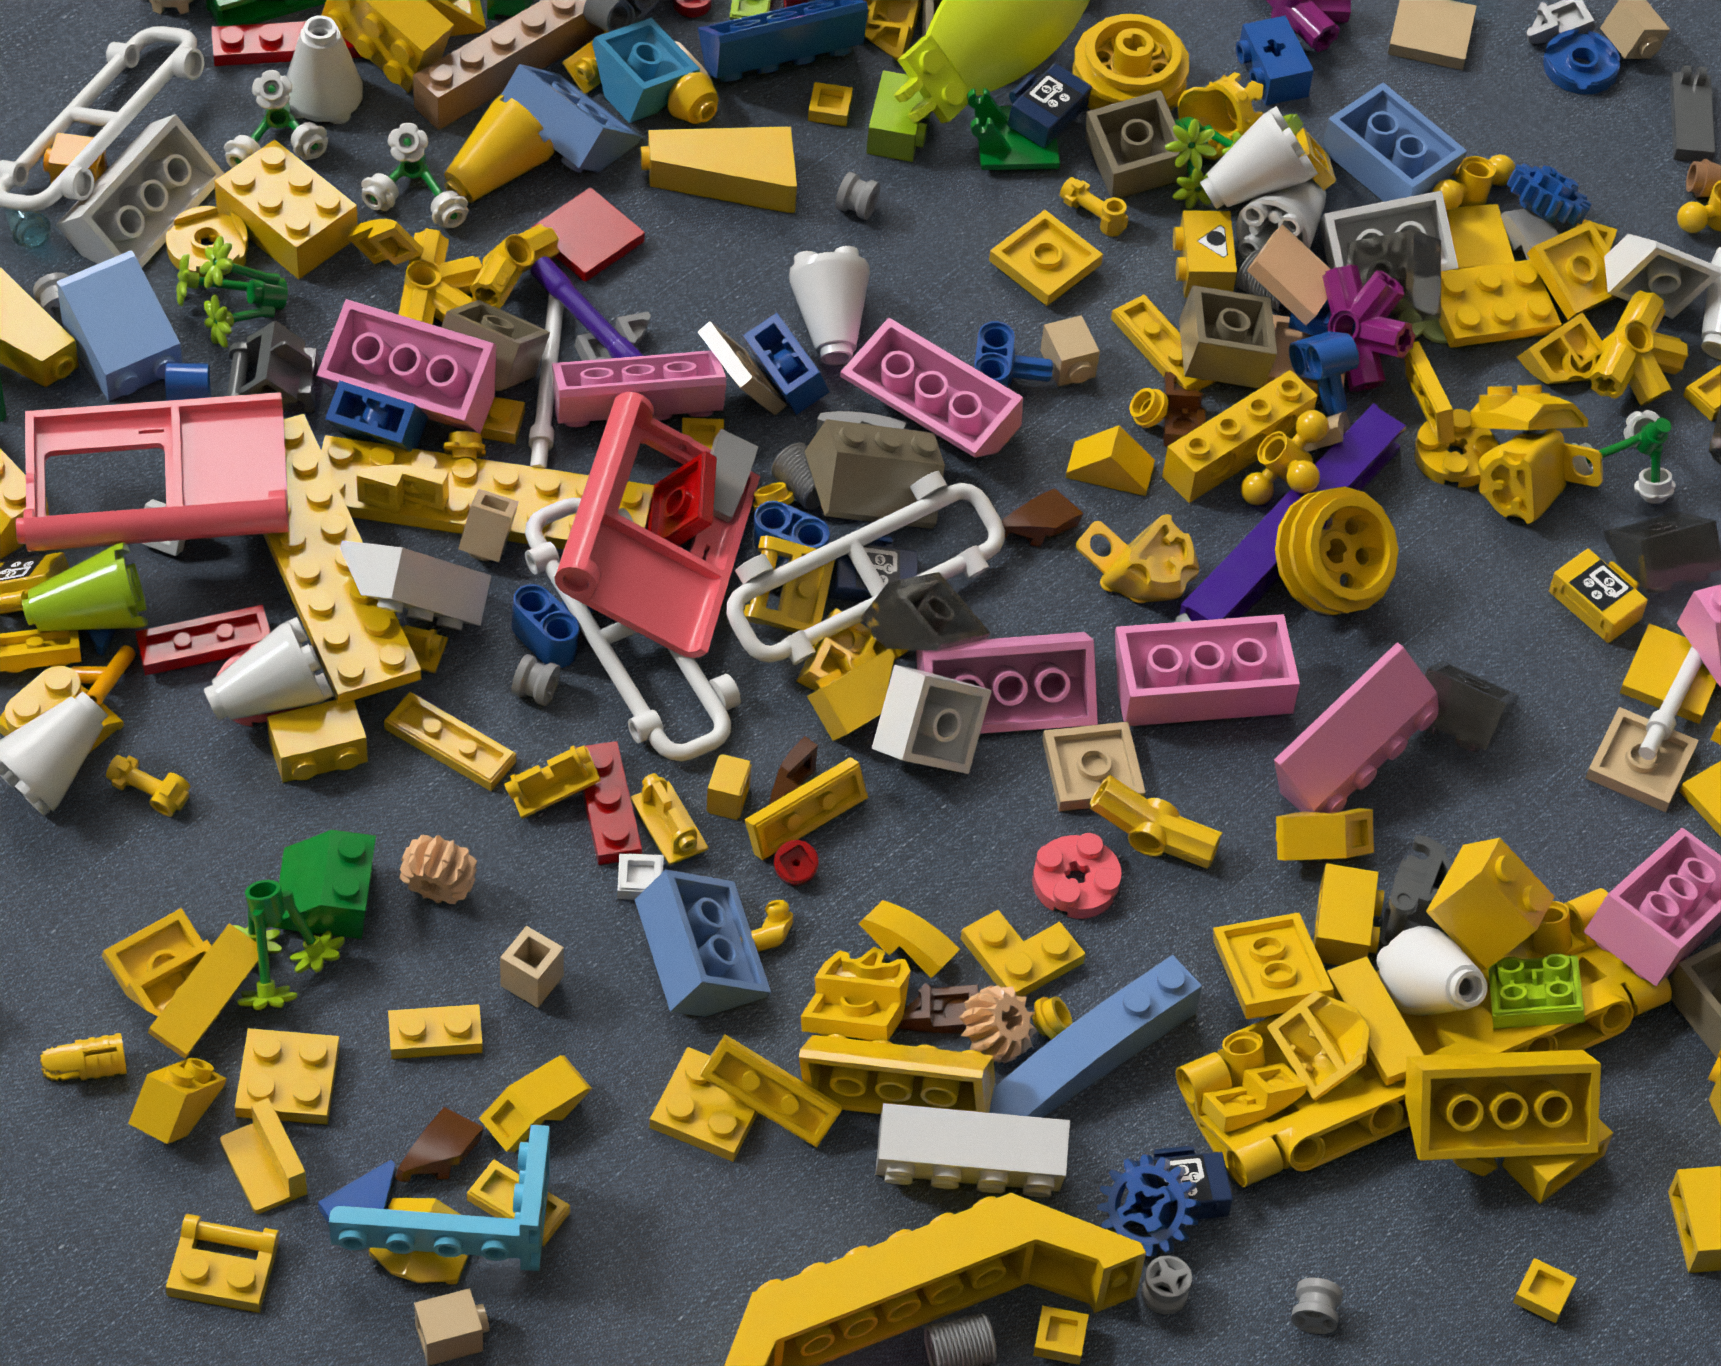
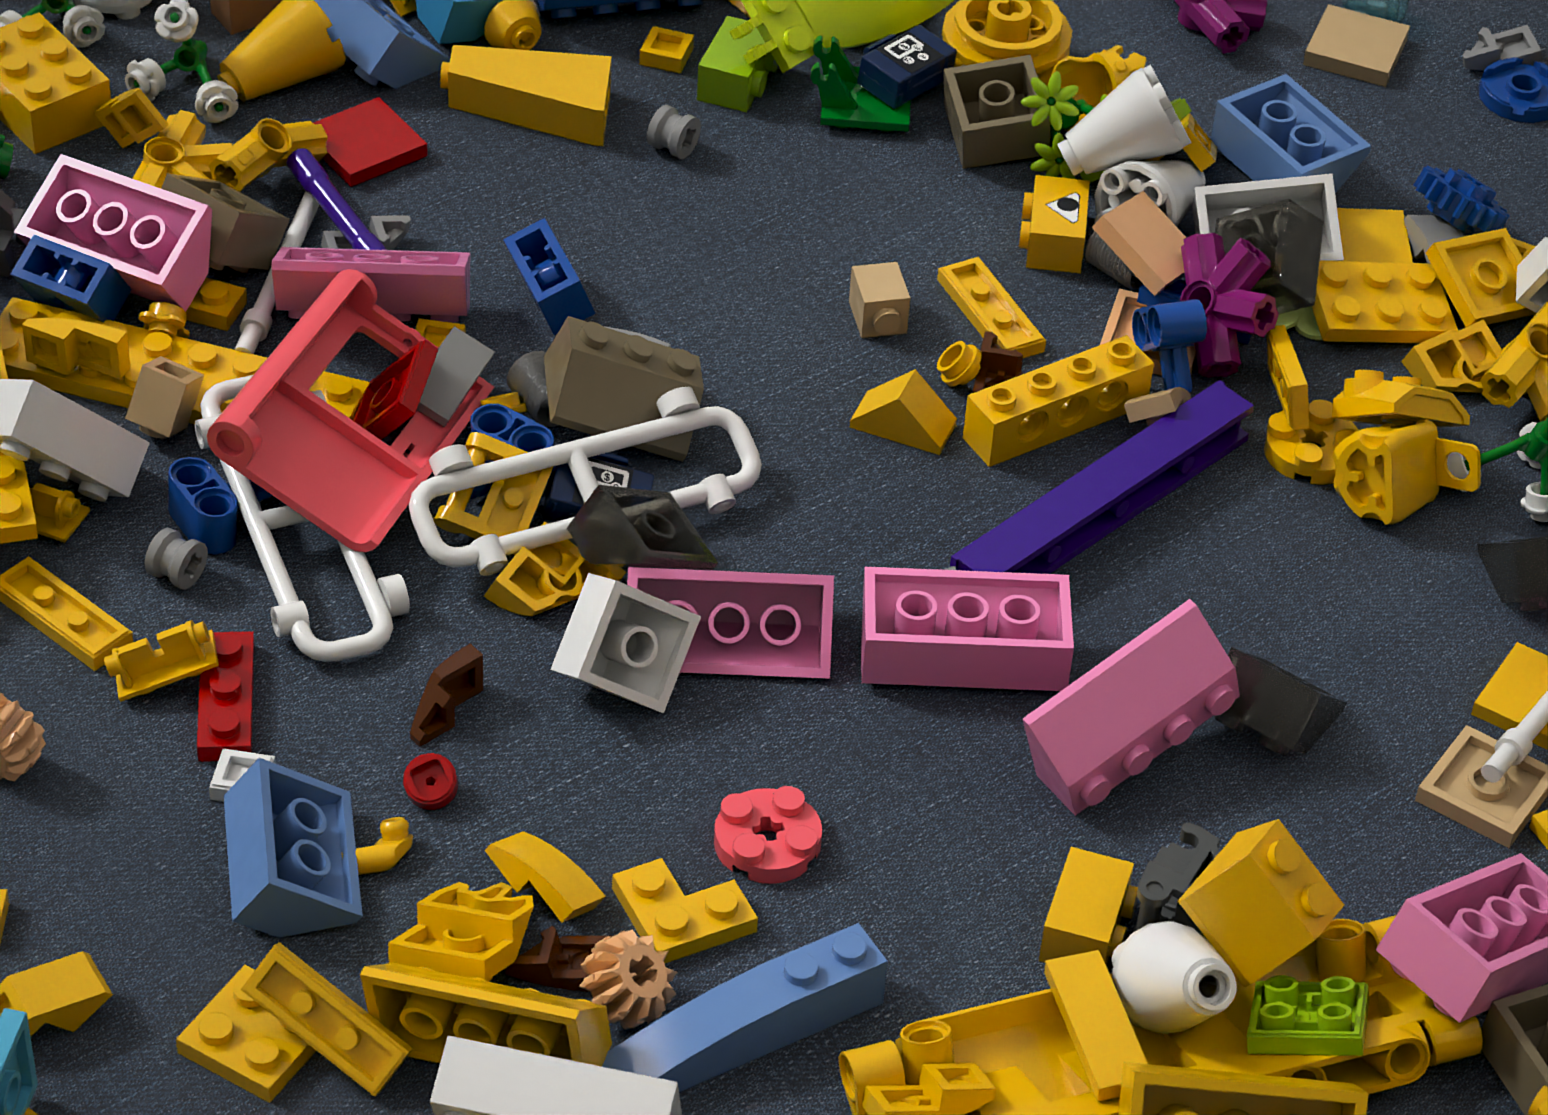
camera: 10 degrees right, 10 degrees down
tan brick [500,926,564,1008] -> none
yellow hinge [630,773,709,866] -> none
tan tile [698,321,787,415] -> none
yellow slope [706,754,752,820] -> none
yellow tile [744,757,868,860] -> none
white cone [789,246,870,365] -> none
yellow slope [807,648,895,741] -> none
bright pink slope [840,318,1023,458] -> none
blue beam [974,321,1054,388] -> none
yellow plate [989,210,1103,306] -> none
reddish brown slope [1002,488,1084,547] -> none
yellow plate [1032,996,1072,1040] -> none
tan tile [1042,722,1146,811] -> none
yellow bar [1059,177,1128,237] -> none
yellow piece [1076,514,1199,603] -> none
yellow piece [1089,775,1223,869] -> none
dark tan brick [1179,285,1277,388] -> none
yellow plate [1213,913,1334,1019] -> none
blue brick [1236,15,1314,106] -> none
yellow piece [1241,410,1329,505] -> none
yellow slope [1266,991,1371,1101] -> none
yellow wheel [1275,486,1399,616] -> none
yellow slope [1276,808,1374,861] -> none
yellow piece [1432,154,1515,211] -> none
yellow piece [1549,549,1648,643] -> none

